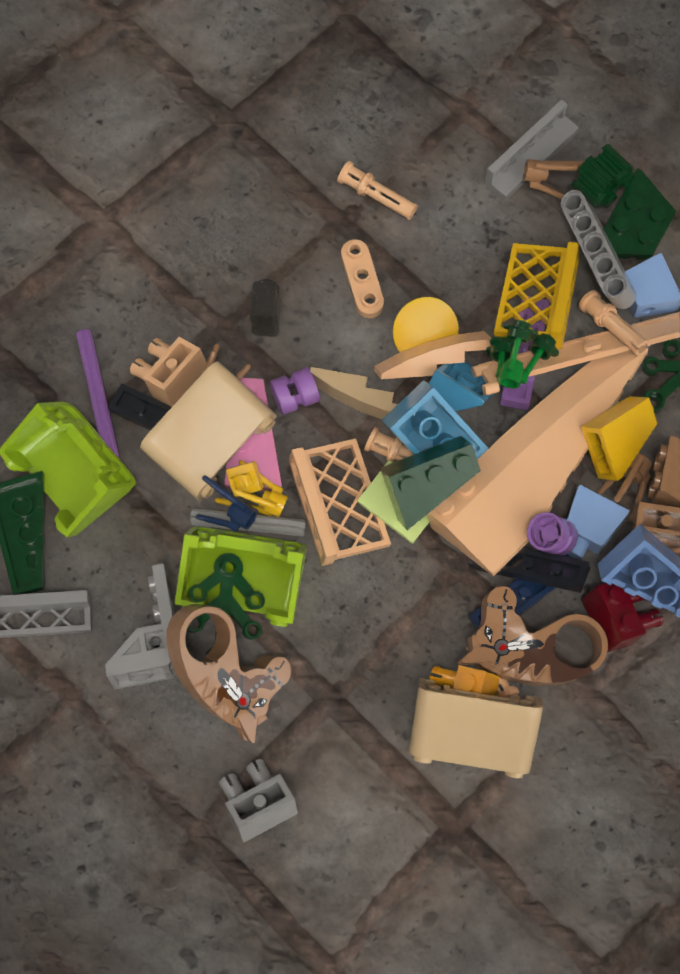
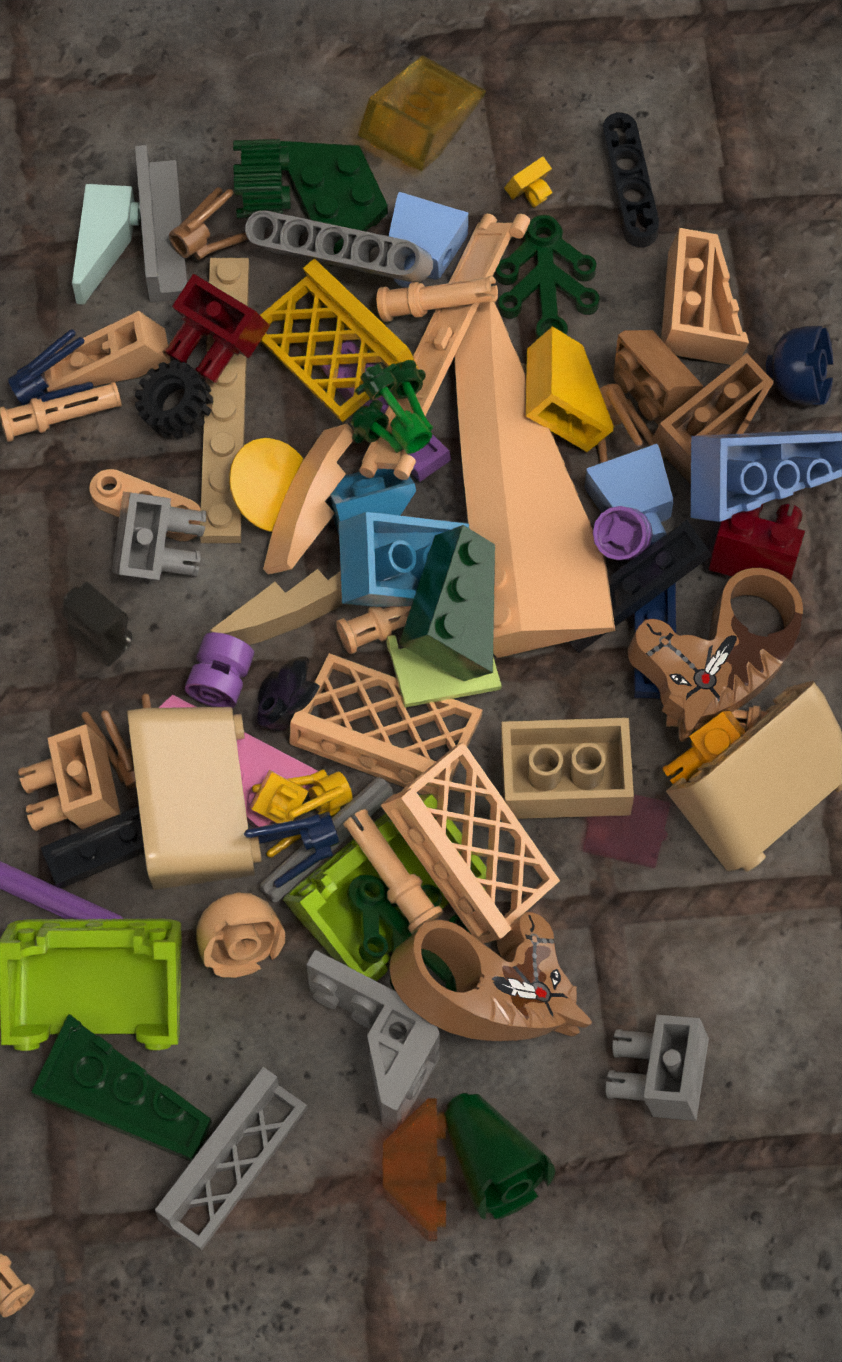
camera: 50 degrees left, 5 degrees down
none -> dark blue plant [8,329,94,405]
none -> light nougat slope [44,311,171,392]
none -> light aqua slope [72,184,141,304]
none -> light grey brick [112,491,206,580]
none -> black tyre [134,360,213,439]
none -> dark red brick [164,273,270,384]
none -> light nougat cylinder [196,893,285,978]
none -> tan plate [200,258,250,543]
none -> black plate [257,656,320,732]
none -> light nougat pin [343,809,443,934]
none -> light nougat fence [381,742,560,944]
none -> clear orange slope [383,1098,446,1241]
none -> dark green cone [443,1093,556,1219]
none -> tan brick [501,718,634,819]
none -> clear pink piece [583,794,671,869]

